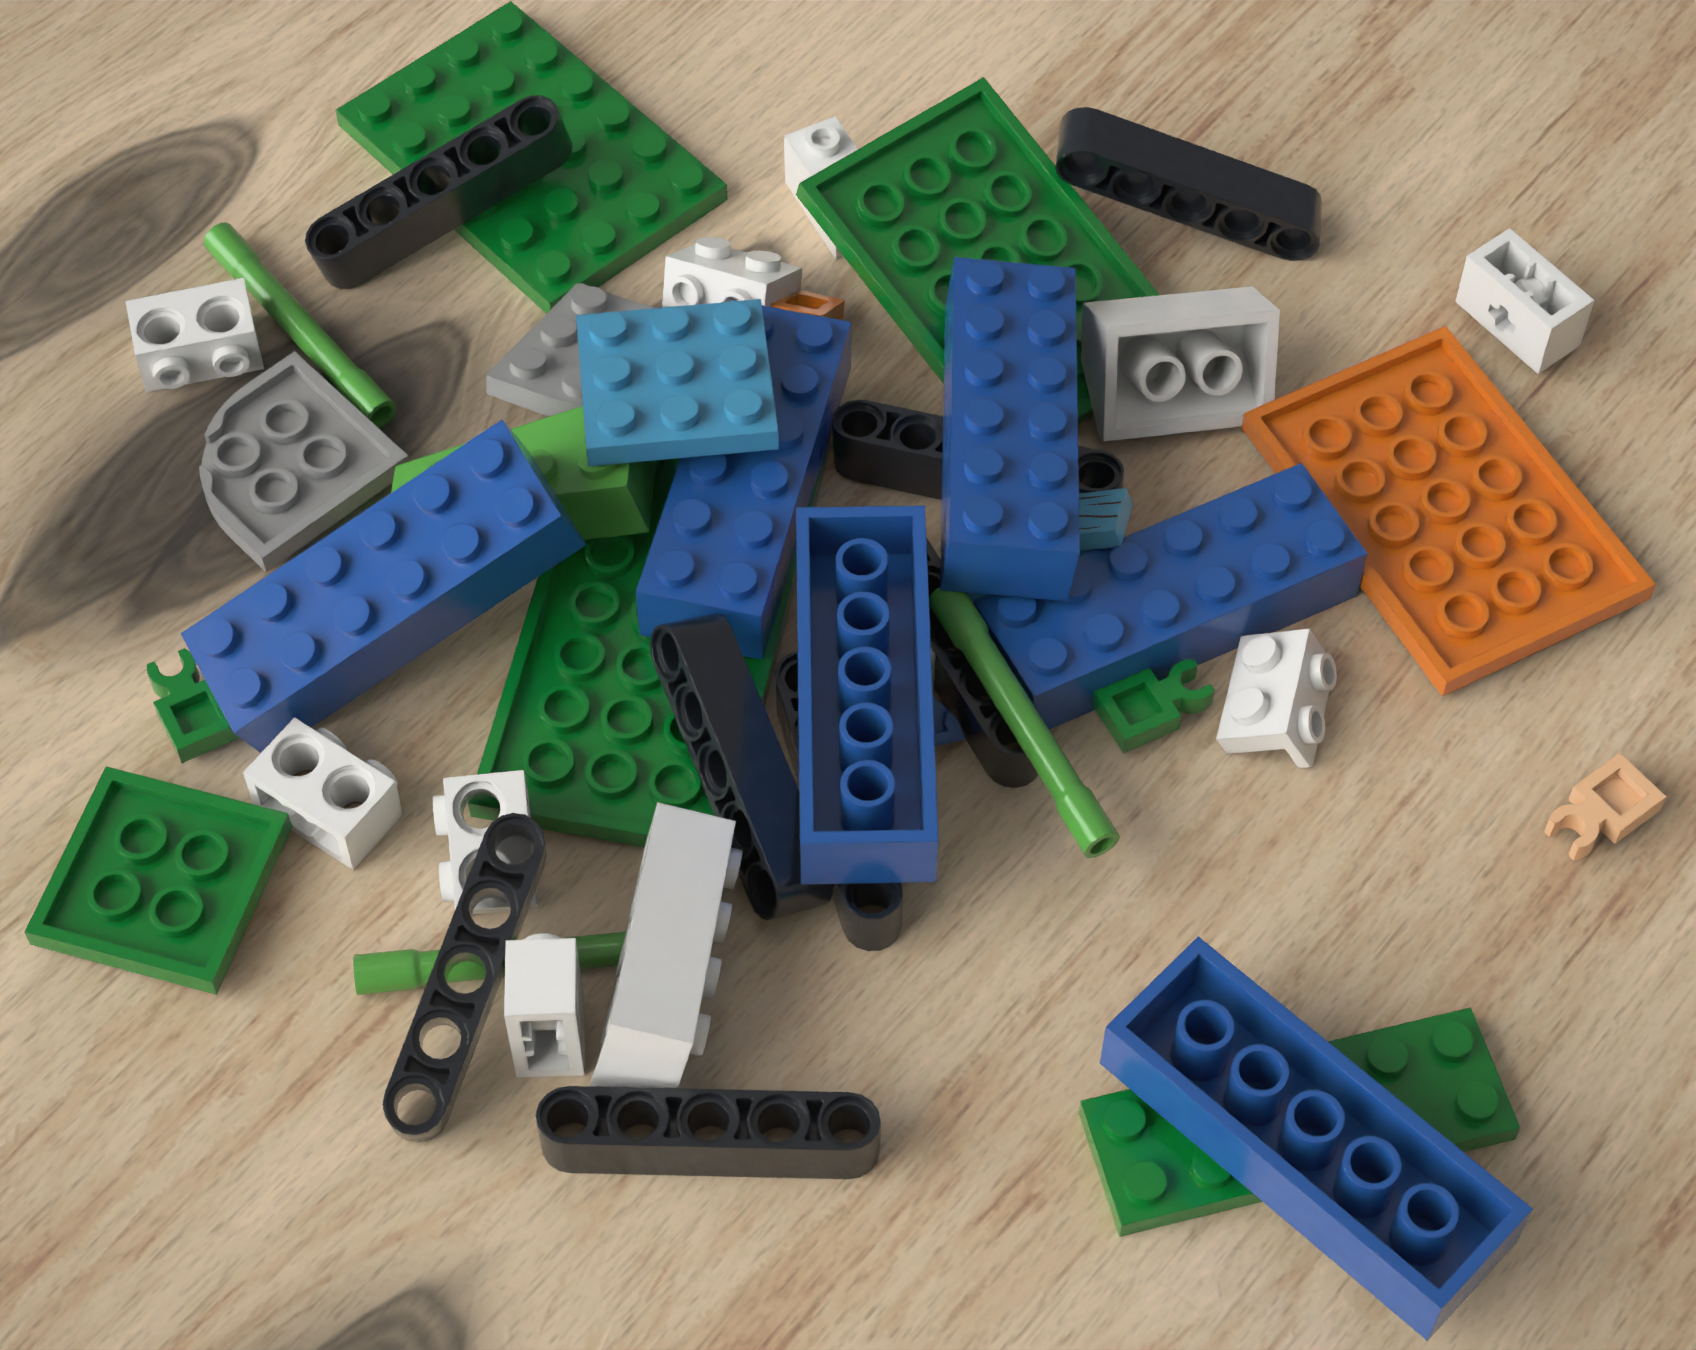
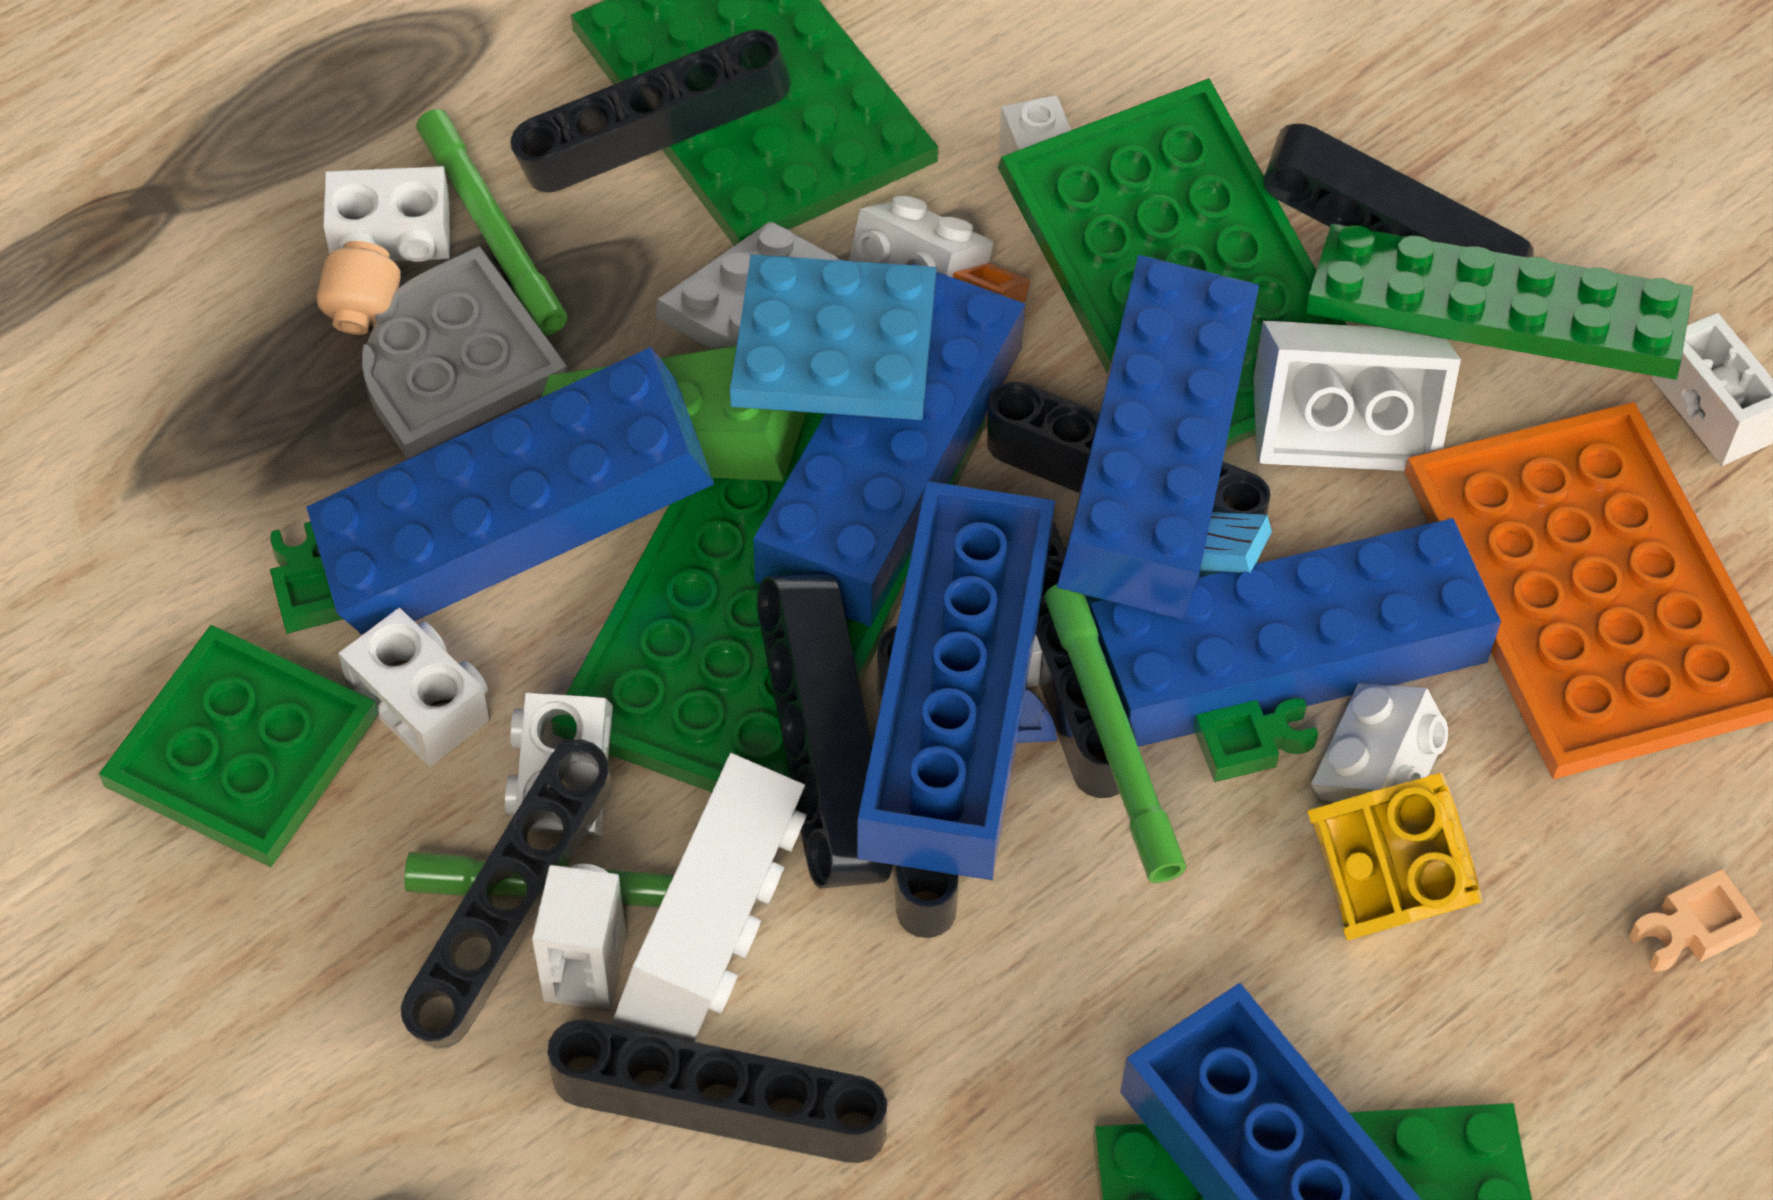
camera: 10 degrees right, 0 degrees up
none -> light nougat head [317,241,401,335]
none -> green plate [1307,224,1694,380]
none -> yellow slope [1307,773,1483,941]

